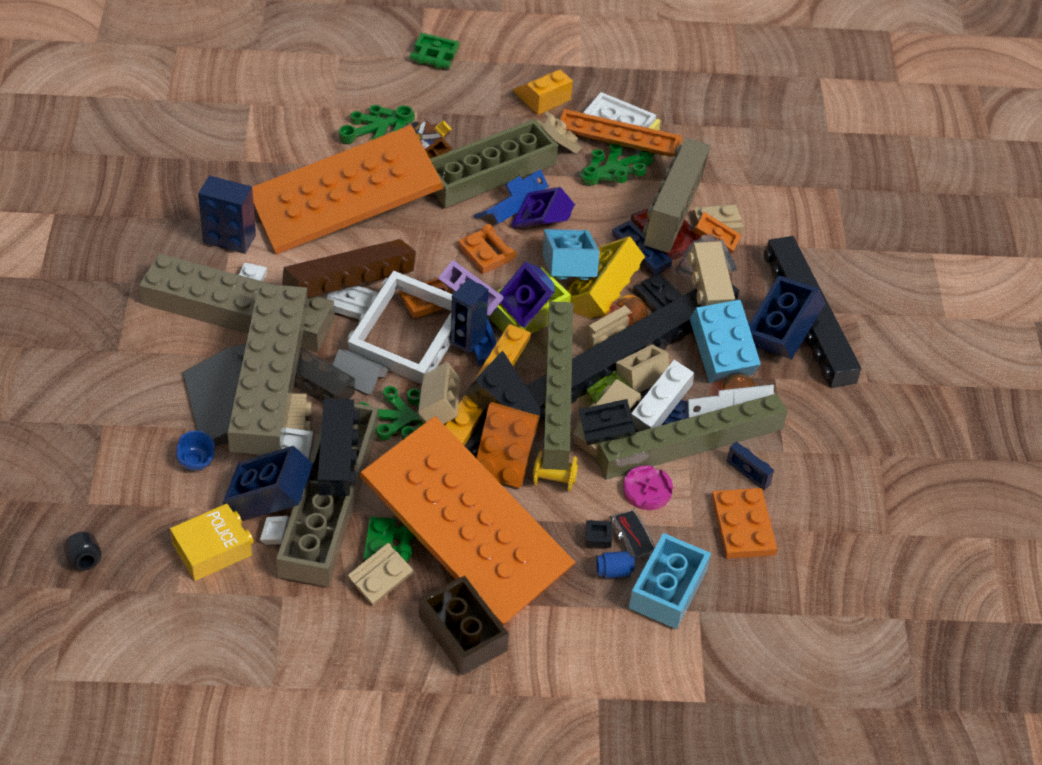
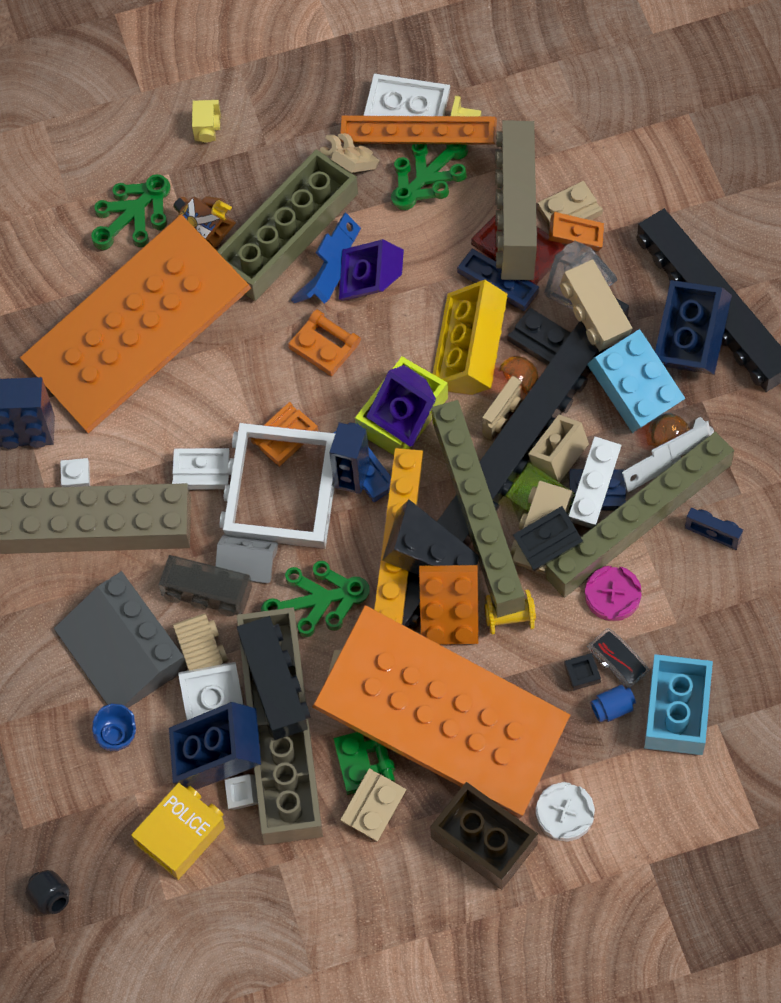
camera: 10 degrees left, 15 degrees up
dark tan brick [228,284,308,455] -> none
reddish brown brick [282,239,416,298] -> none
green plate [410,33,460,69] -> none
tan brick [418,361,461,424] -> none
lavender slope [439,260,504,316] -> none
light orange slope [513,69,573,115] -> none
medium azure brick [542,229,599,280] -> none
orange plate [712,488,778,559] -> none
none -> light yellow brick [192,100,221,142]
none -> white tile [535,782,595,842]

